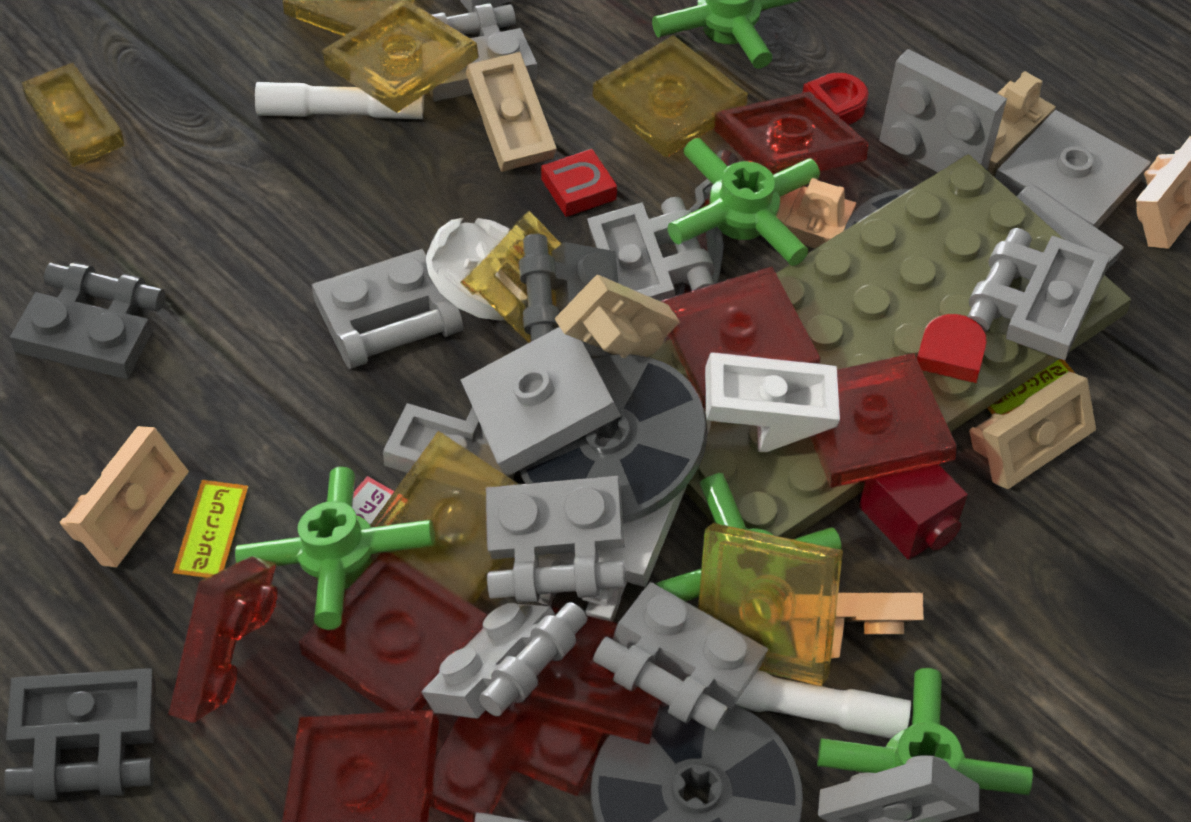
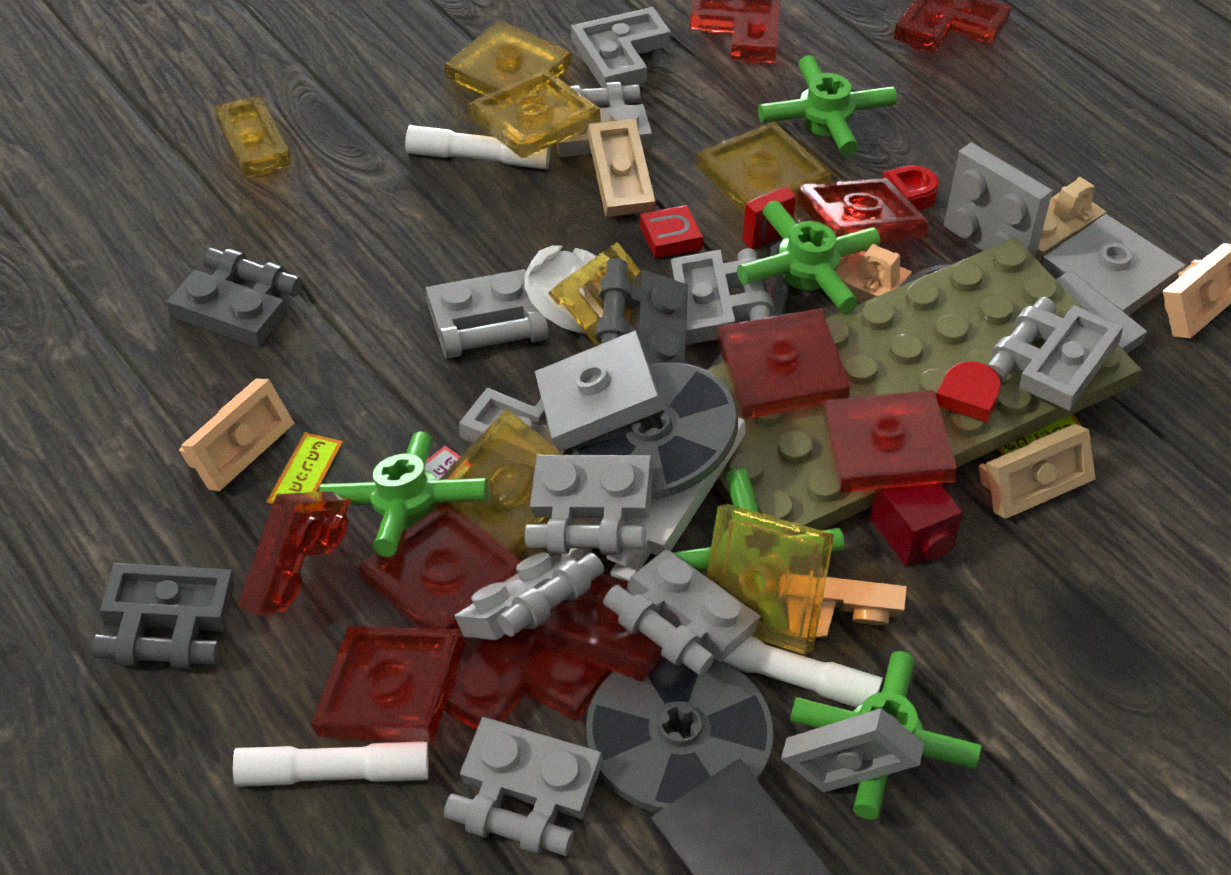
camera: 10 degrees right, 5 degrees down
tan hinge [555,274,680,358] -> none
white slope [705,352,840,452] -> none
none -> red tile [742,186,796,249]

